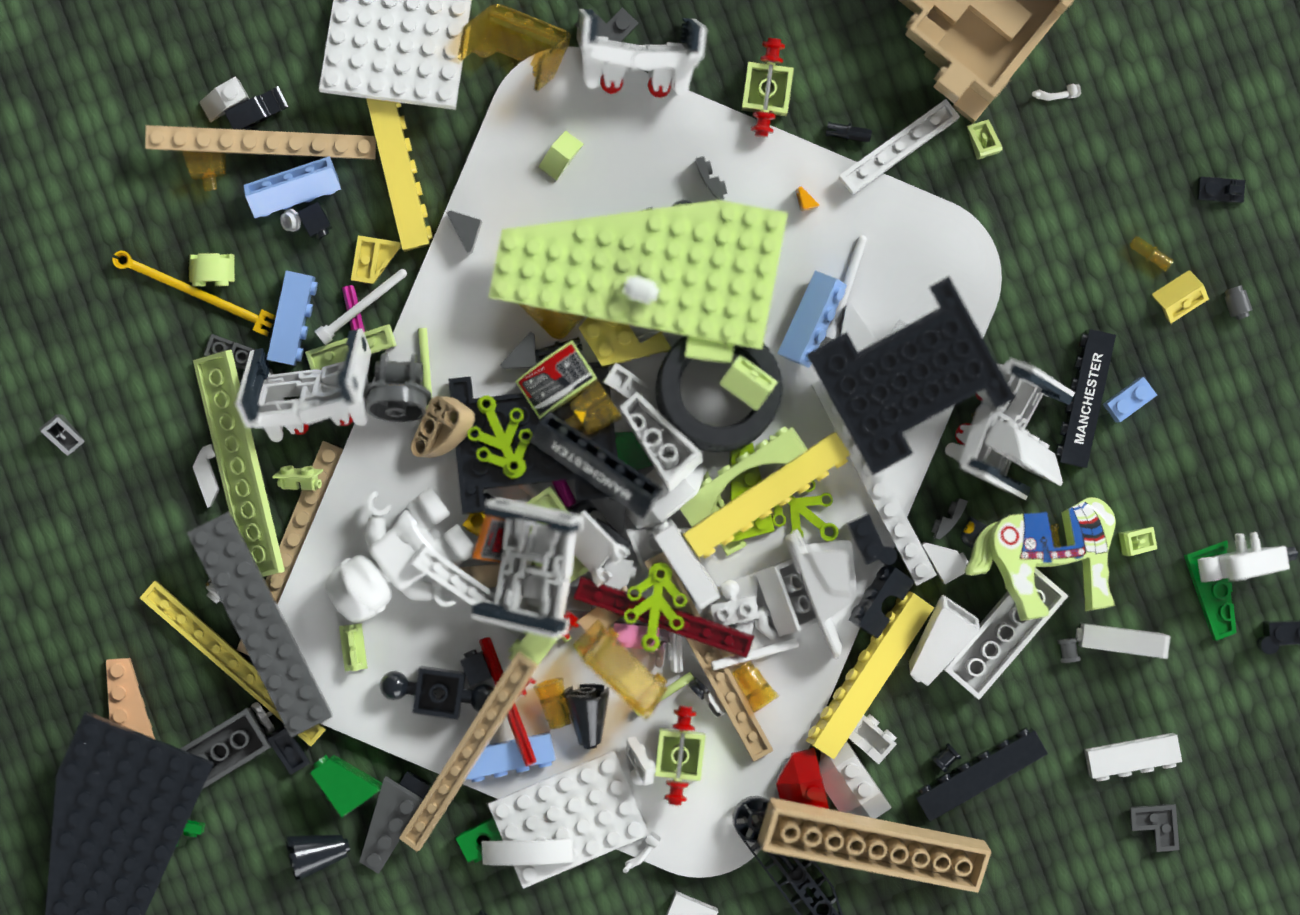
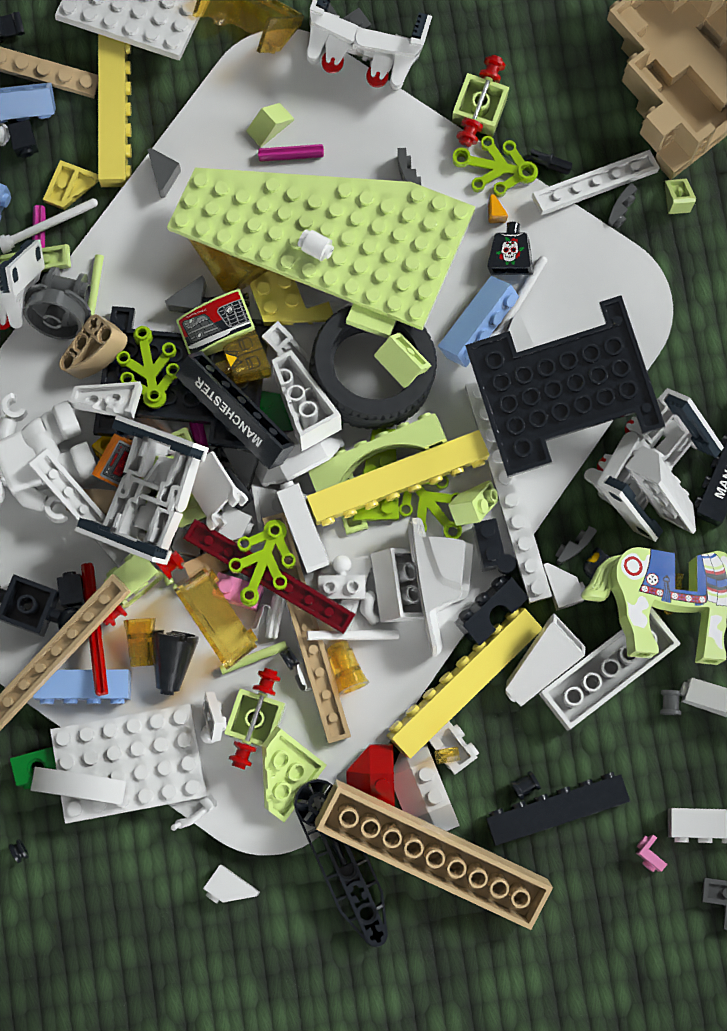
camera: 10 degrees right, 10 degrees down
none -> white wing [69,382,143,419]
none -> dark pink axle [258,144,324,162]
none -> yellowish green plate [262,726,327,822]
none -> clear yellow tile [435,746,461,764]
none -> yellowish green slope [448,480,499,526]
none -> lime plant [452,136,538,197]
none -> black torso [487,221,534,275]
none -> dark grey slope [607,183,637,228]
none -> bright pink bracket [636,835,667,872]

